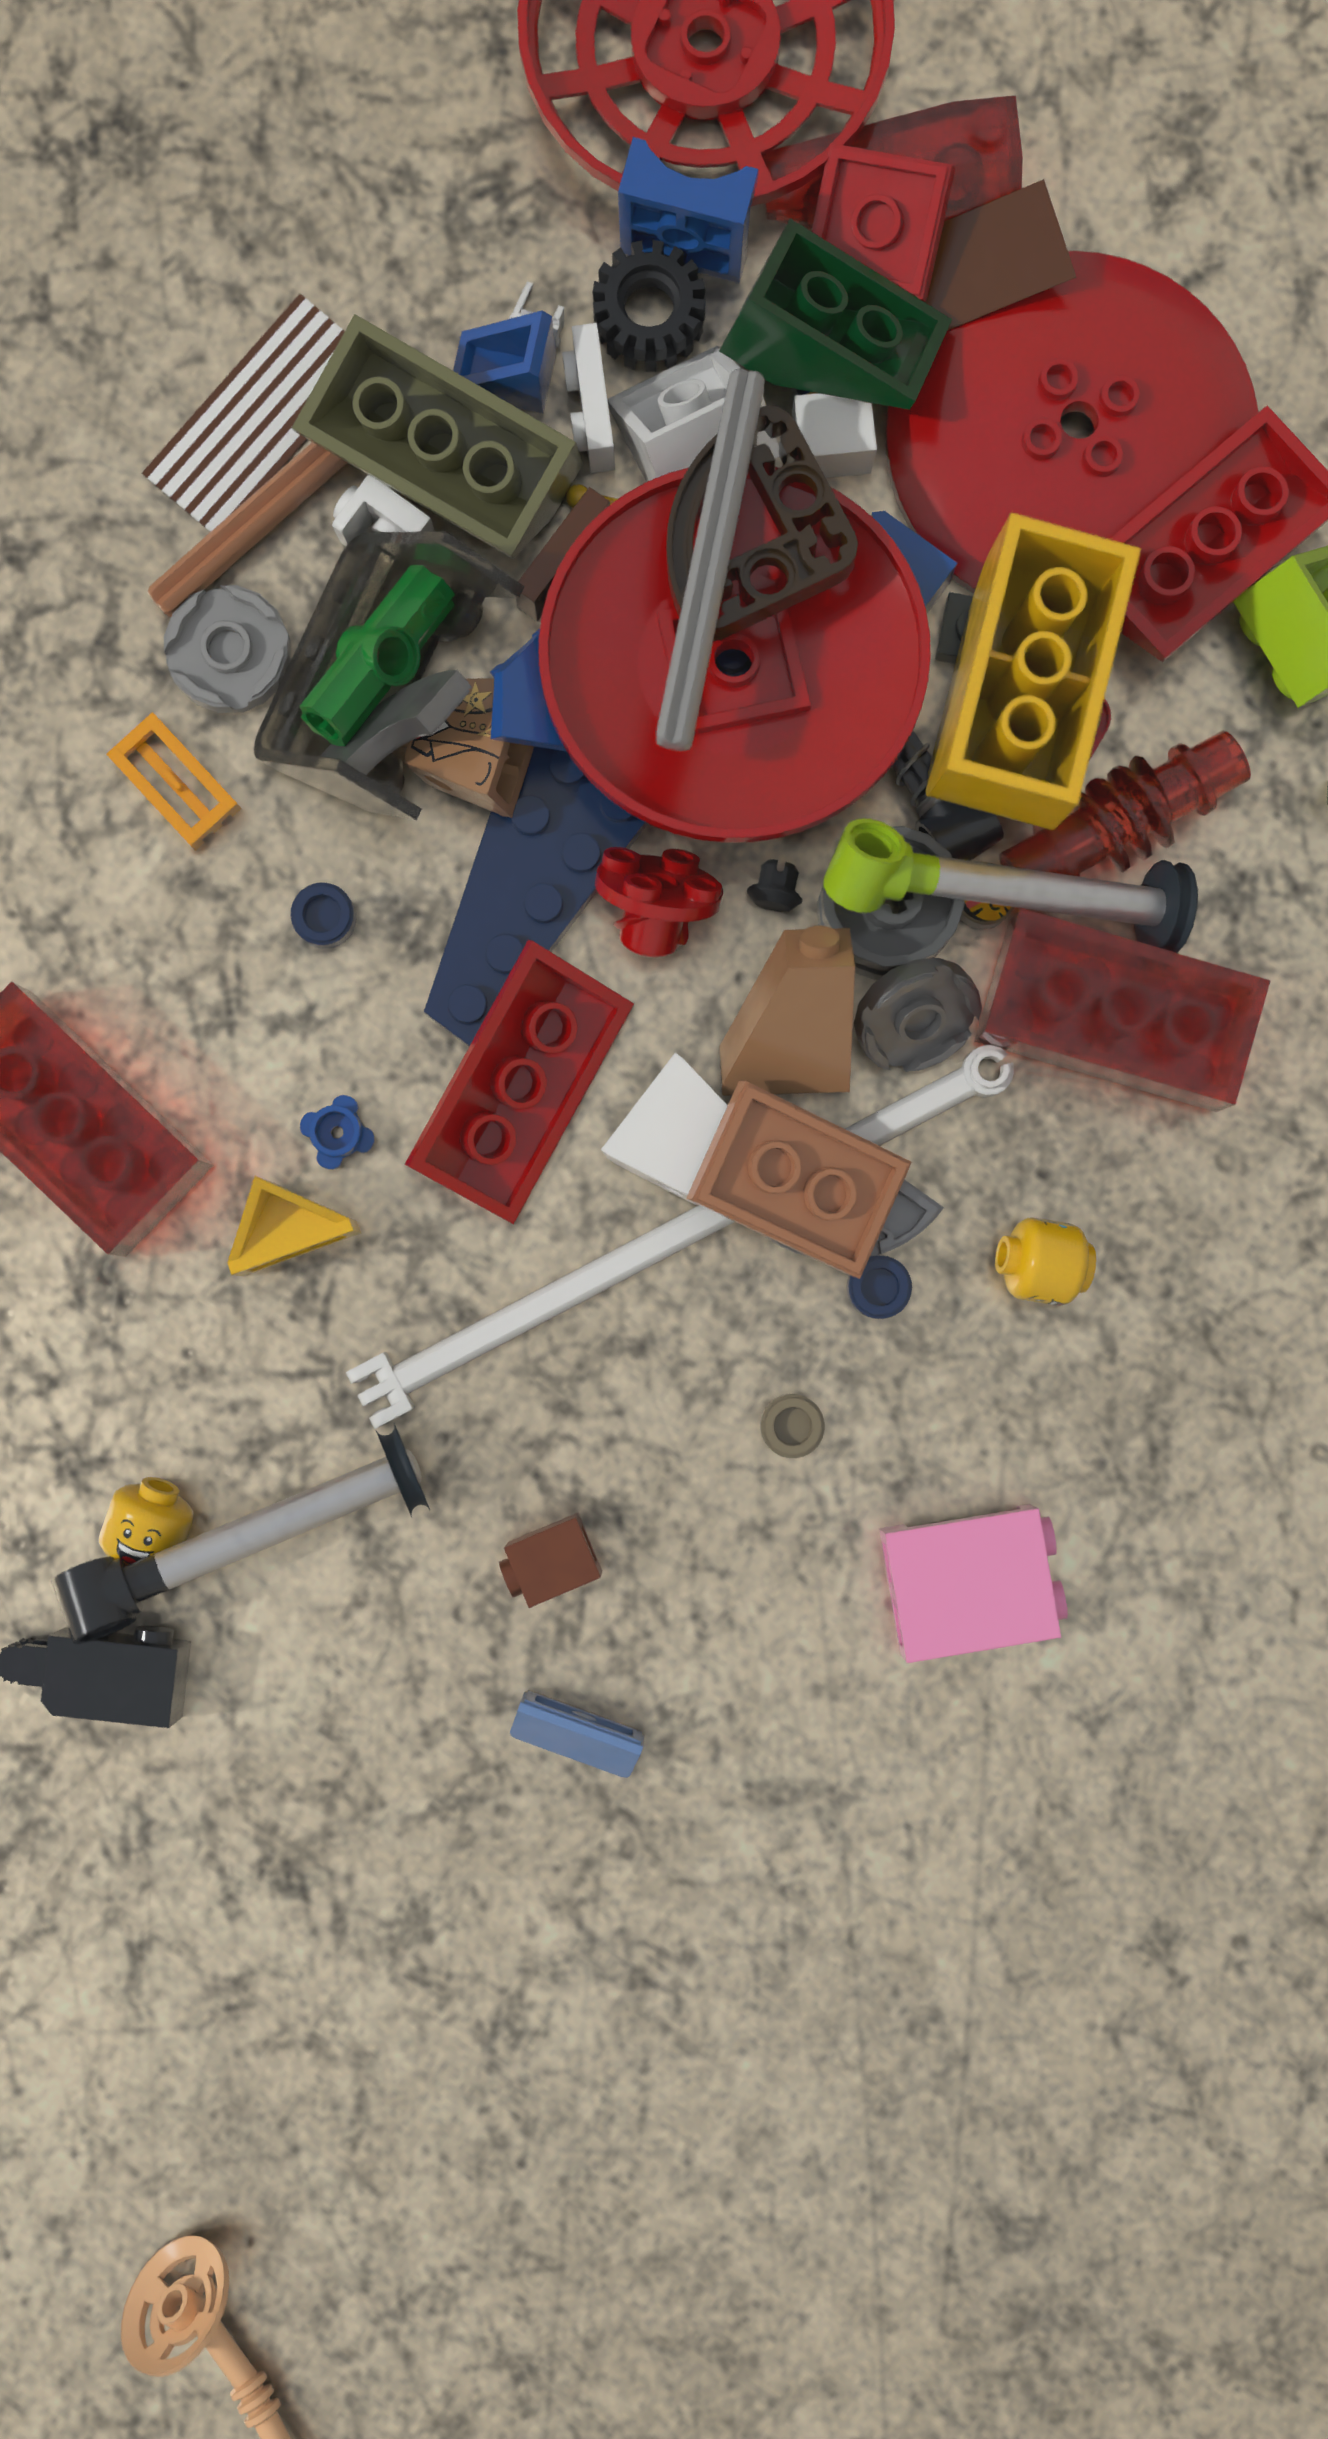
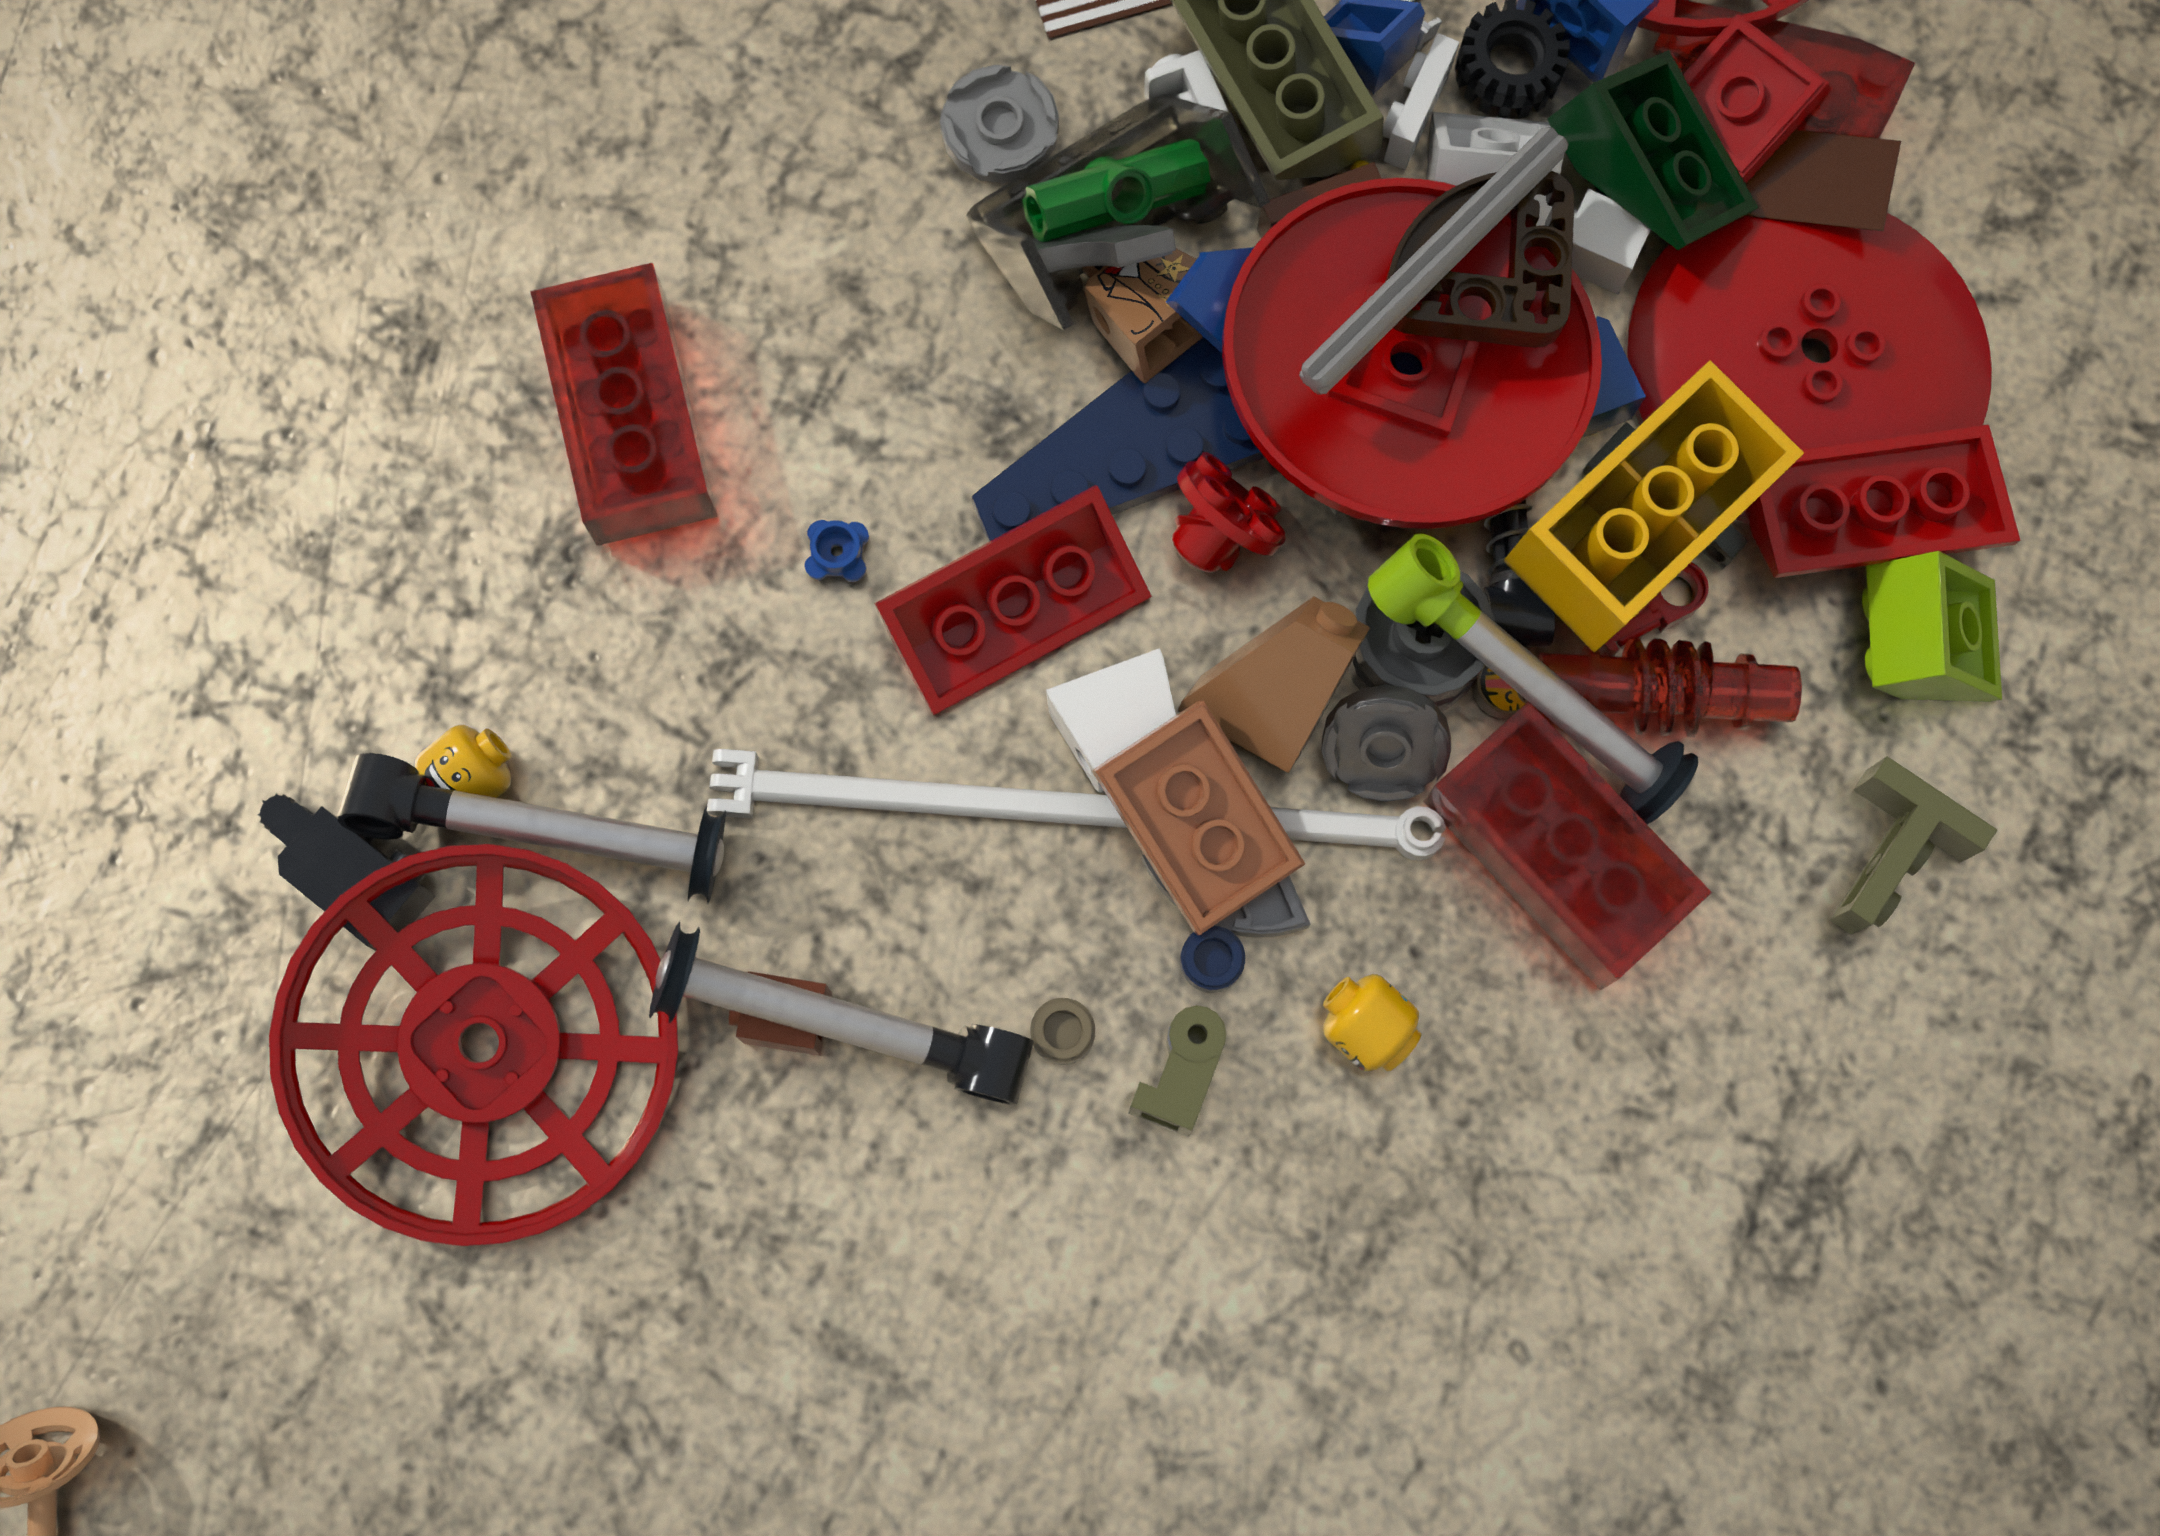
camera: 30 degrees right, 10 degrees down
light orange tile [106,712,242,851] -> none
nougat axle [148,442,347,617] -> none
yellow slope [227,1176,362,1277] -> none
dark blue tile [291,883,357,949] -> none
medium blue slope [510,1690,644,1778] -> none
black piece [747,859,803,912] -> none
bright pink panel [879,1504,1068,1663] -> none
none -> red dish [269,844,679,1246]
none -> piece [649,921,1034,1106]
none -> olive leg [1128,1005,1227,1137]

